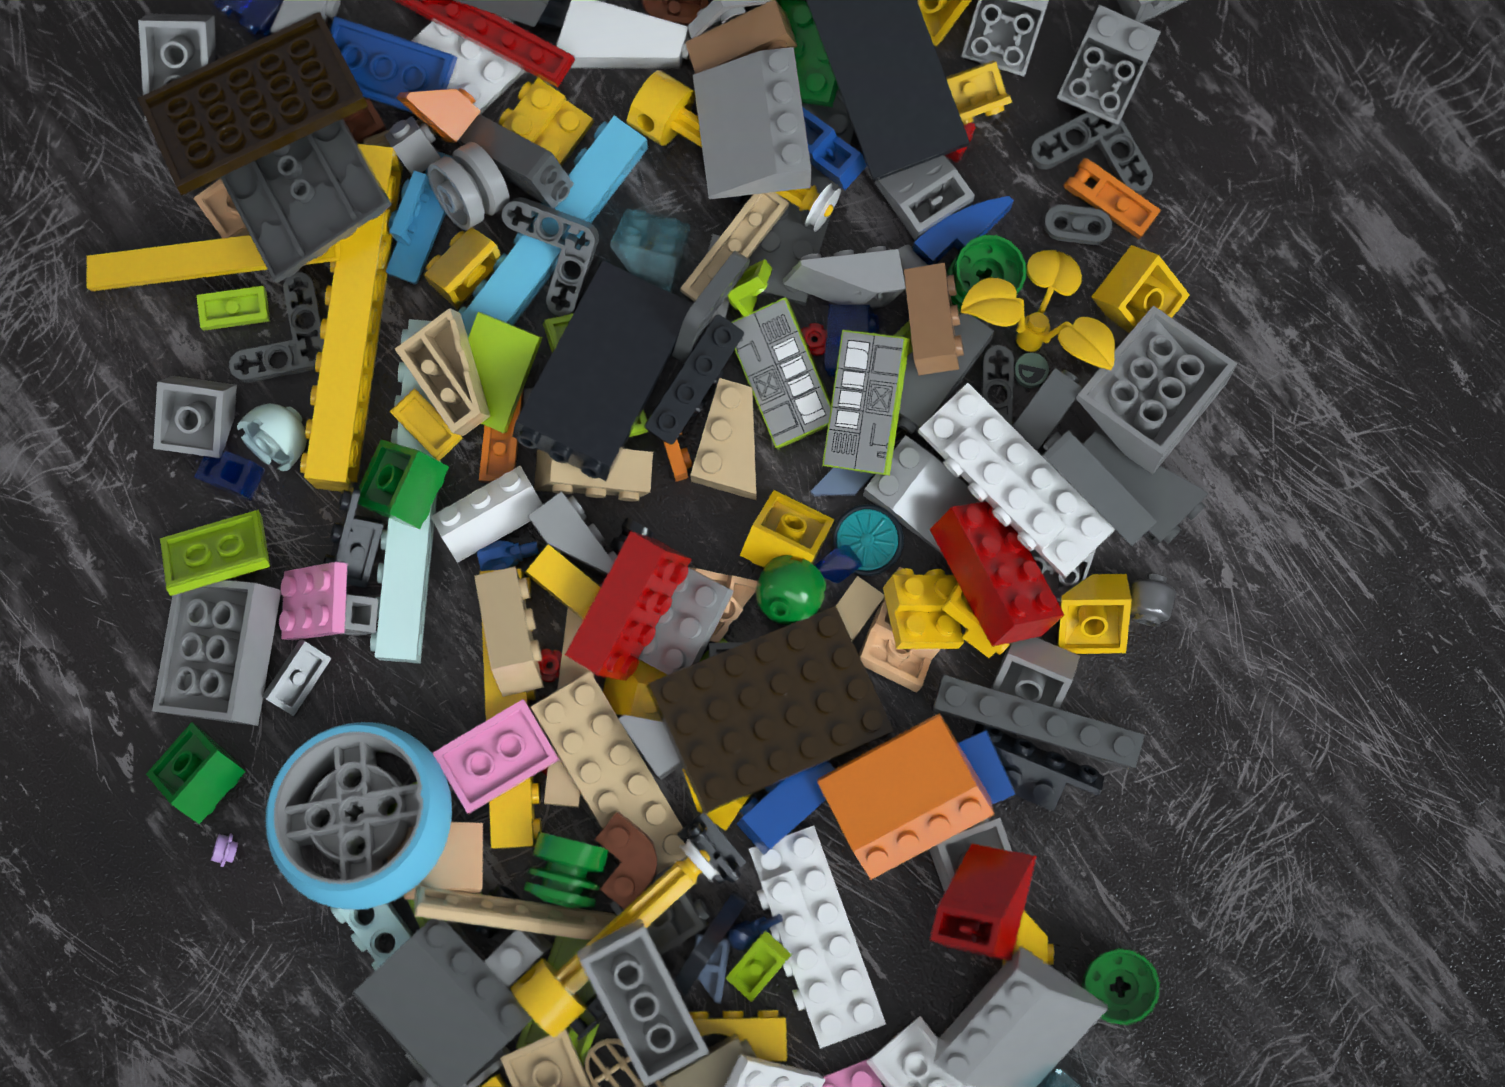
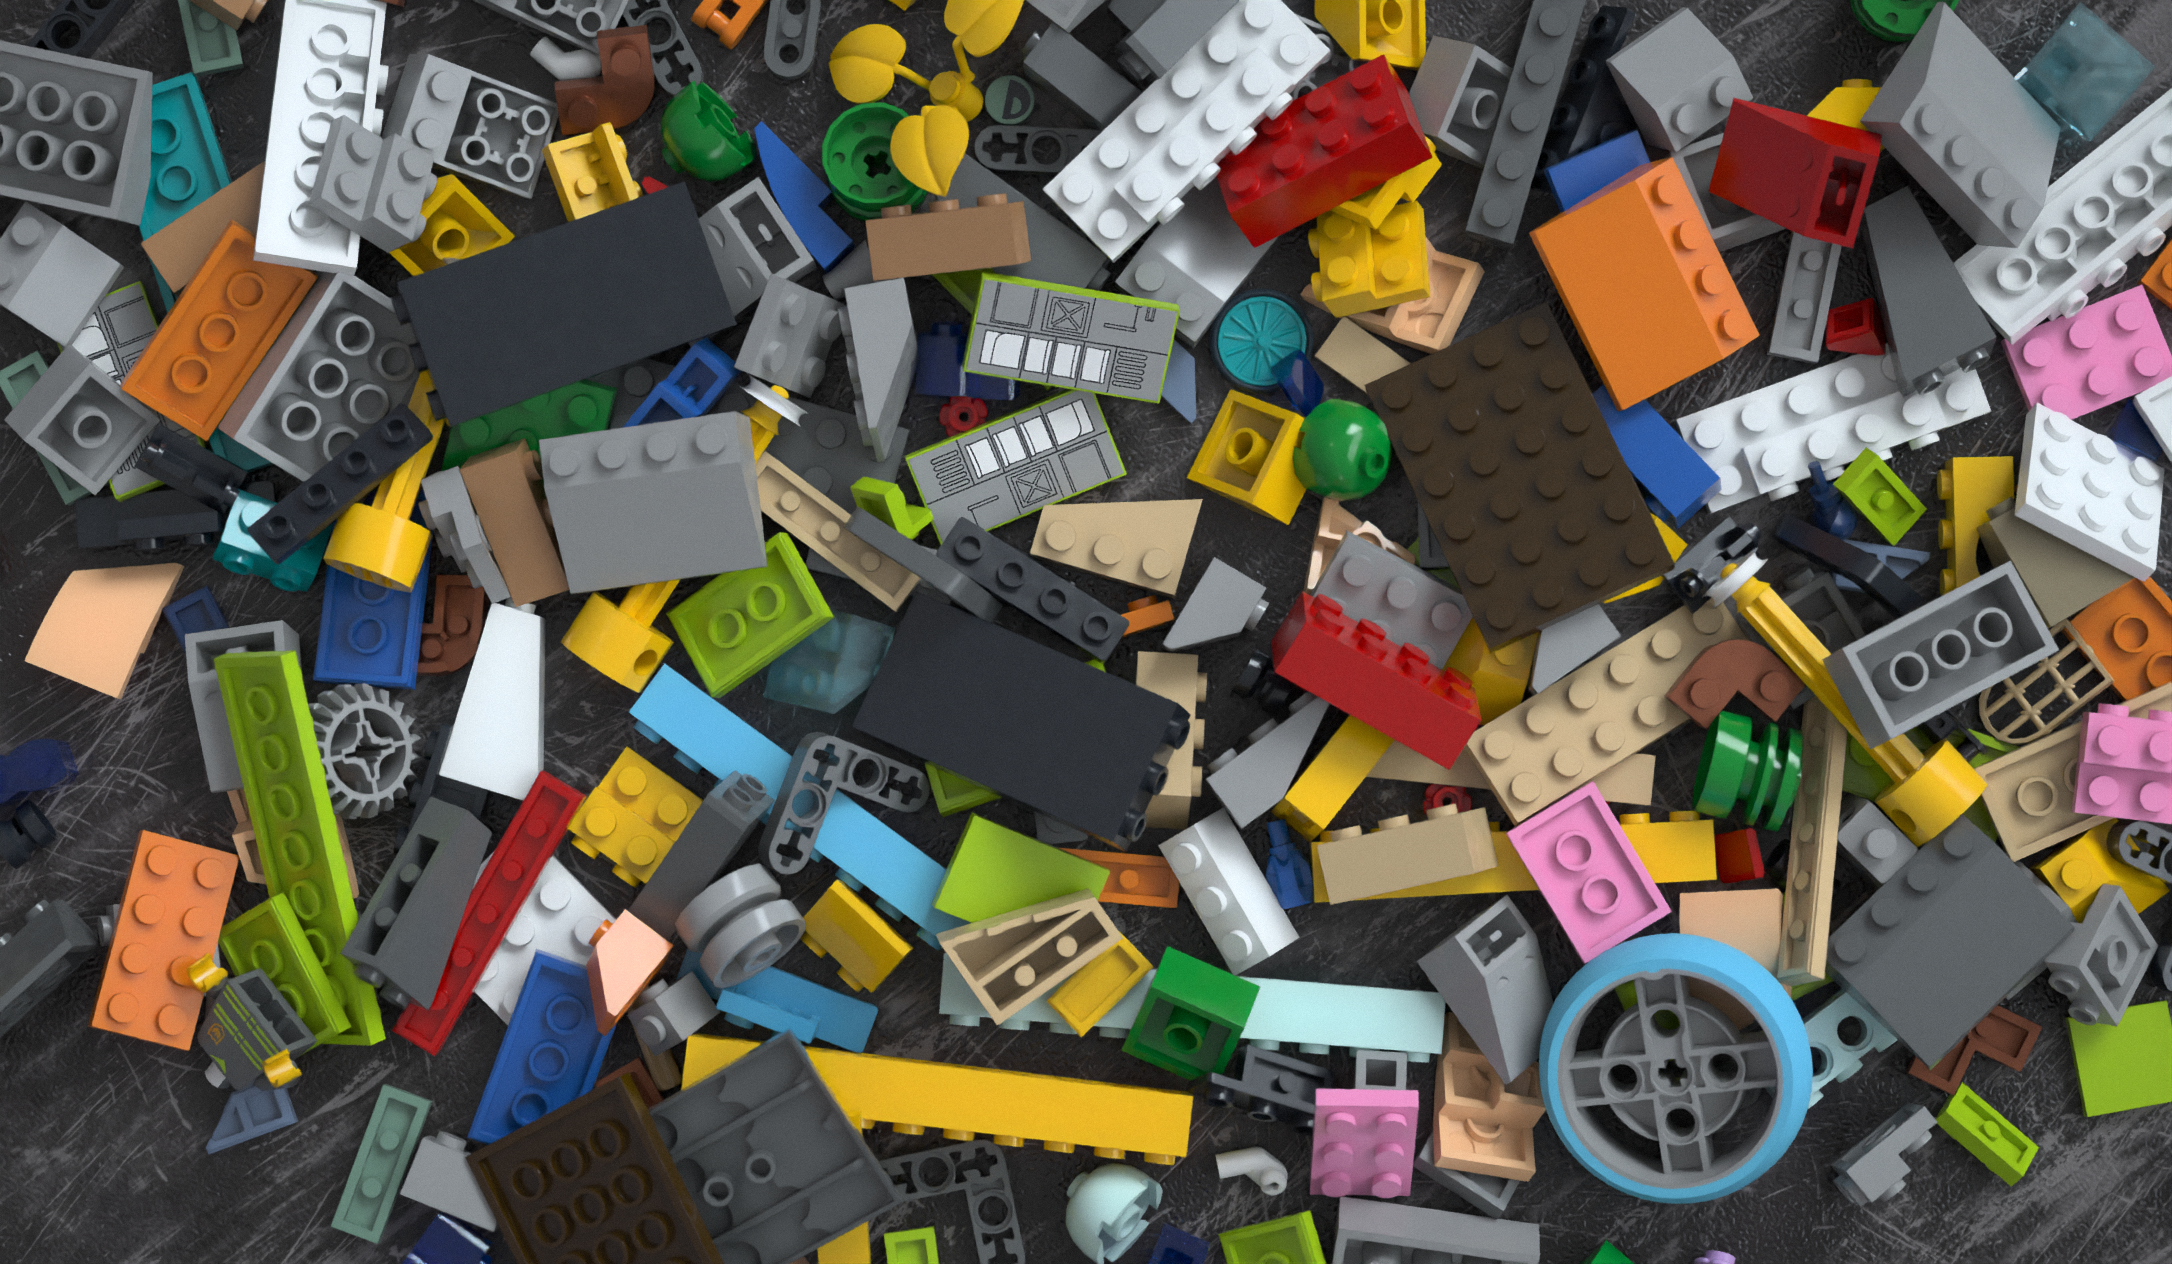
camera: 90 degrees left, 5 degrees up
none -> white arm [530,37,602,81]
none -> copper plate [555,25,654,135]
none -> green cylinder [661,81,756,182]
none -> lime tile [666,532,834,698]
none -> light grey plate [734,274,847,398]
none -> light grey slope [1161,557,1269,653]
none -> white arm [1215,1147,1288,1196]
none -> light grey slope [1417,895,1553,1085]
none -> light nougat slope [1433,1011,1546,1182]
none -> light grey slope [1606,7,1753,152]
none -> red slope [1714,828,1765,884]
none -> light grey plate [1767,231,1842,364]
none -> red slope [1826,298,1886,356]
none -> light grey plate [1831,1102,1937,1207]
none -> dark grey slope [1860,186,1996,397]
none -> copper plate [1906,1005,2042,1095]
none -> lime plate [1935,1082,2039,1186]

